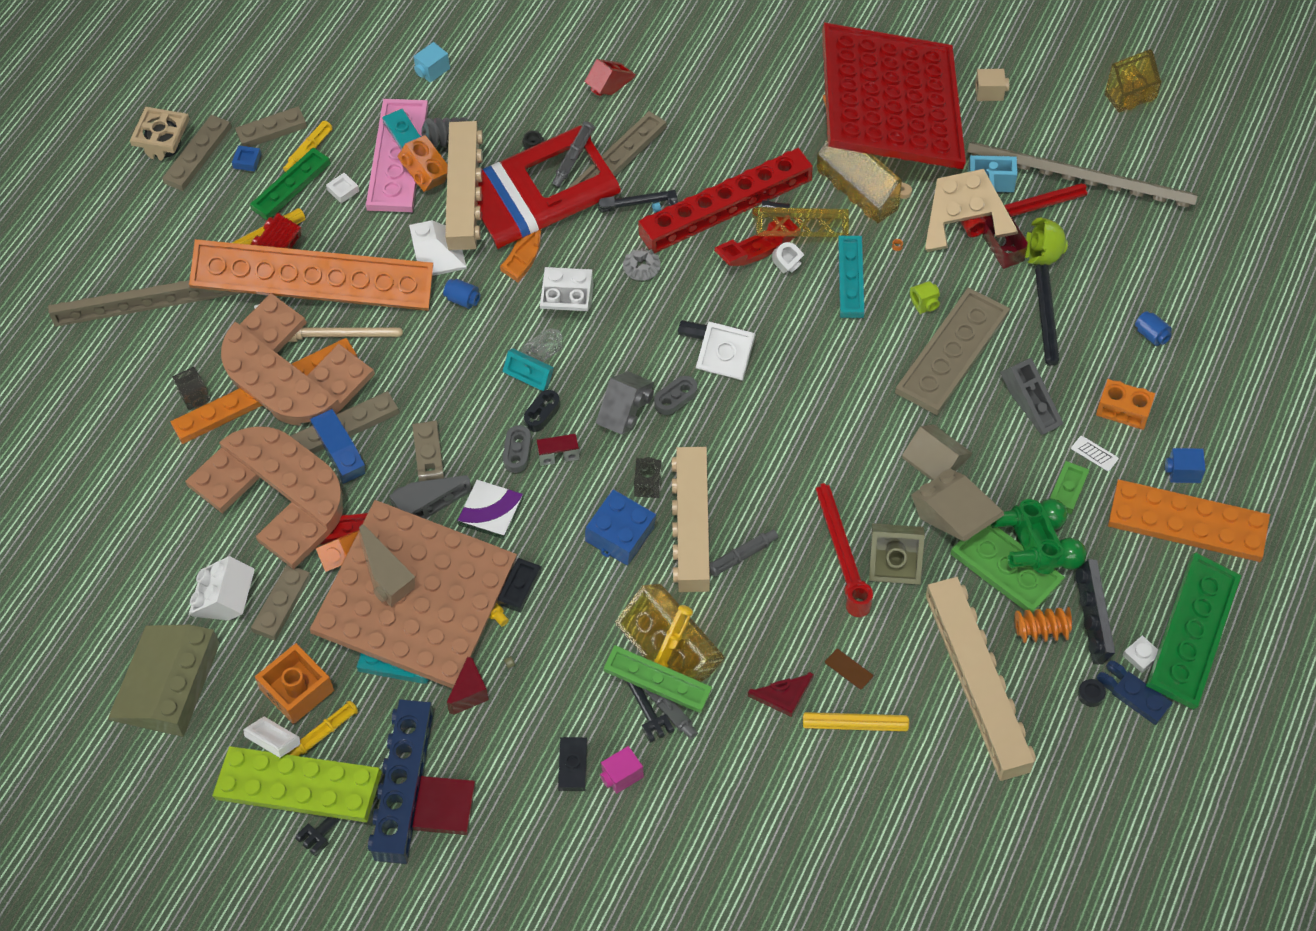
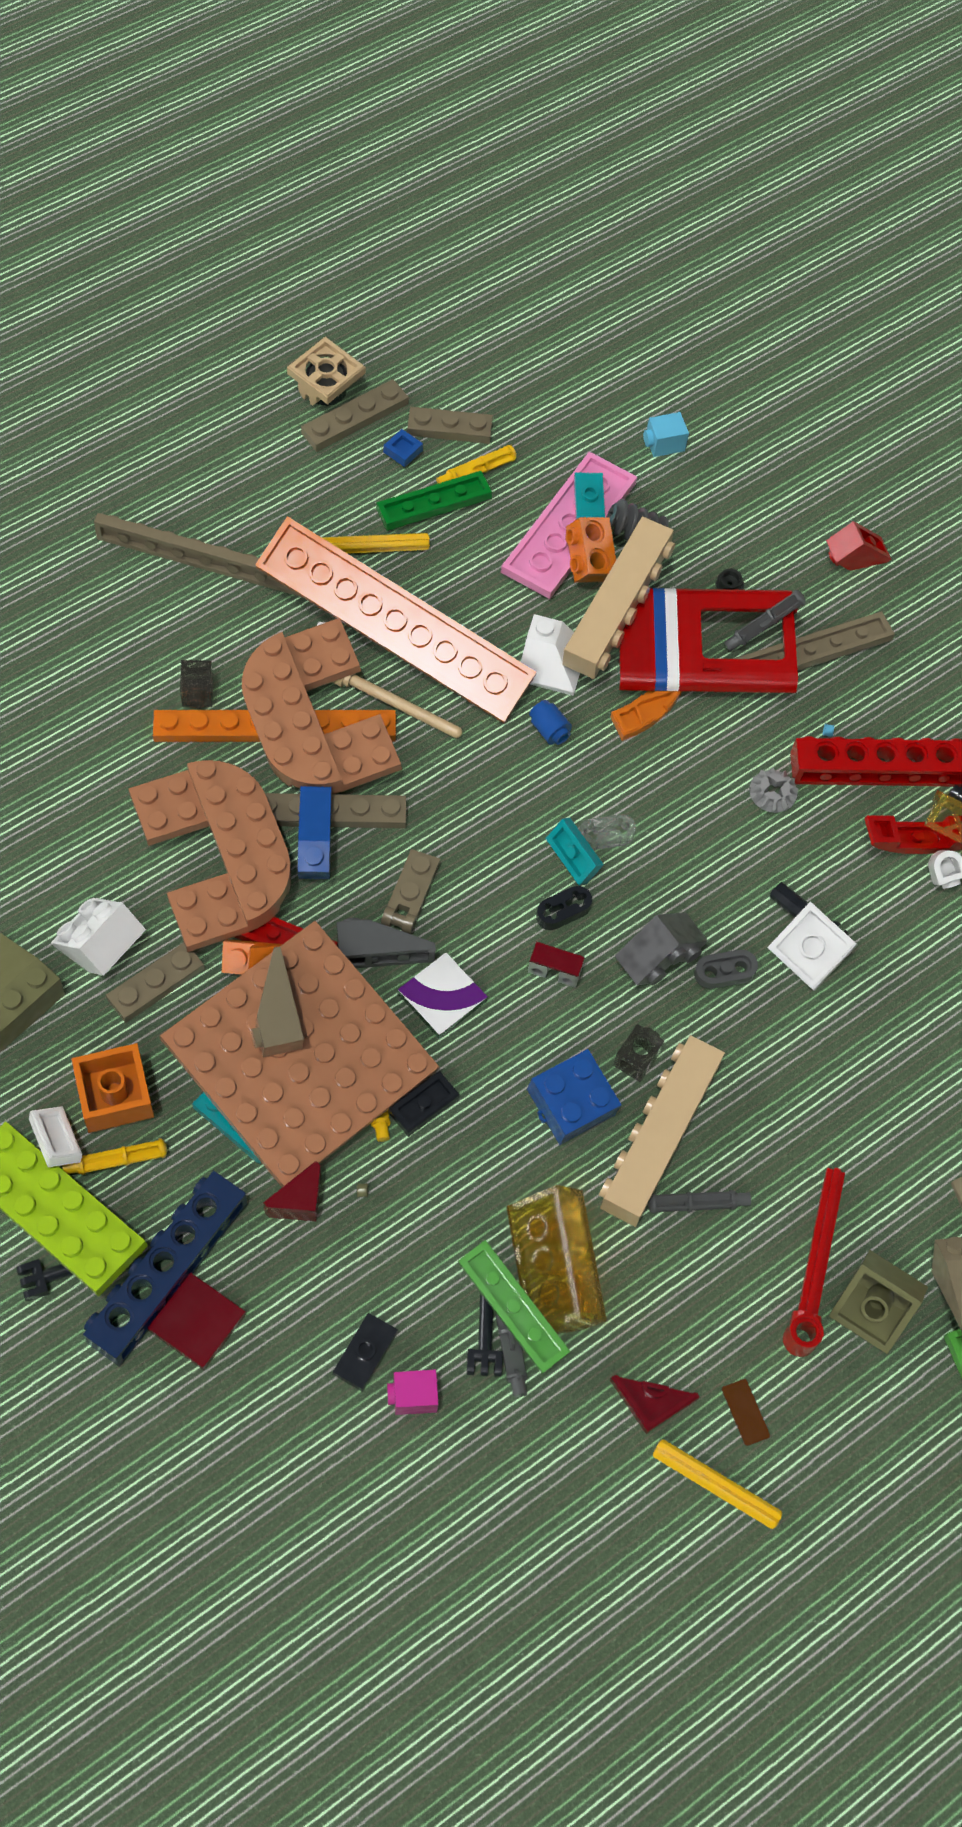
camera: 20 degrees right, 5 degrees up
red brick [250,213,301,249] -> none
white plate [326,173,359,204] -> none
dark grey plate [503,425,531,473] -> none
white slope [540,267,594,311] -> none
black hinge [598,190,678,213] -> none
yellow piece [653,605,693,668] -> none
tan brick [926,577,1036,781] -> none

